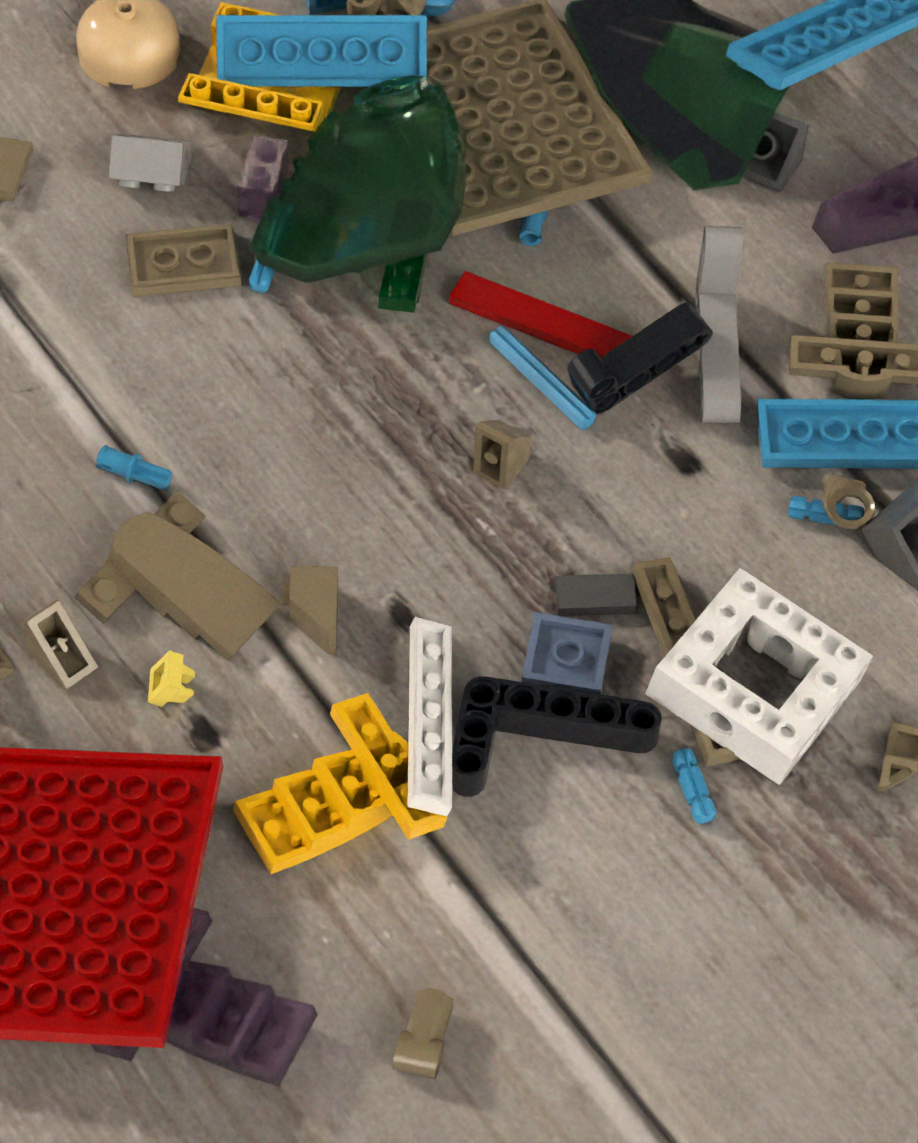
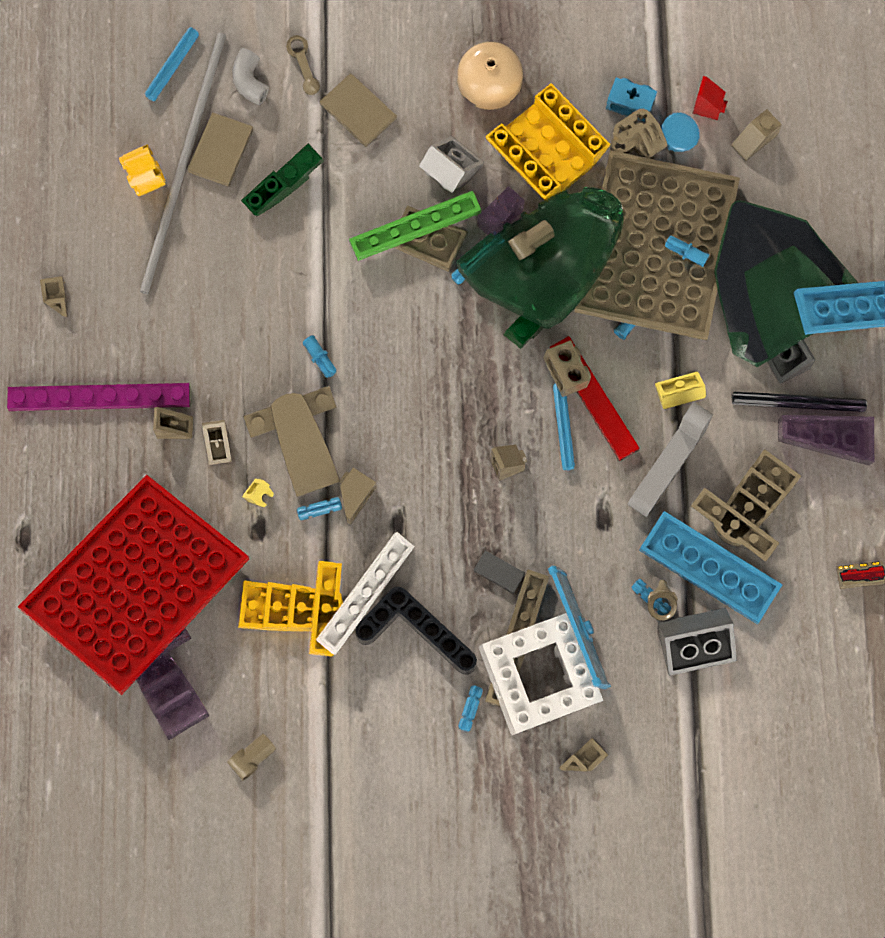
camera: 35 degrees right, 20 degrees up
dark azure plate [216,15,427,87] -> none
sand blue plate [522,612,613,694] -> none
black beam [567,302,713,415] -> none
none -> dark azure axle [297,497,342,521]
none -> bright green plate [349,191,481,261]
none -> dark tan piece [508,220,555,260]
none -> dark tan brick [543,340,591,397]
none -> dark azure door [548,566,611,689]
none -> light yellow slope [655,371,706,409]
none -> dark azure axle [665,236,710,267]
none -> black axle [731,391,867,412]

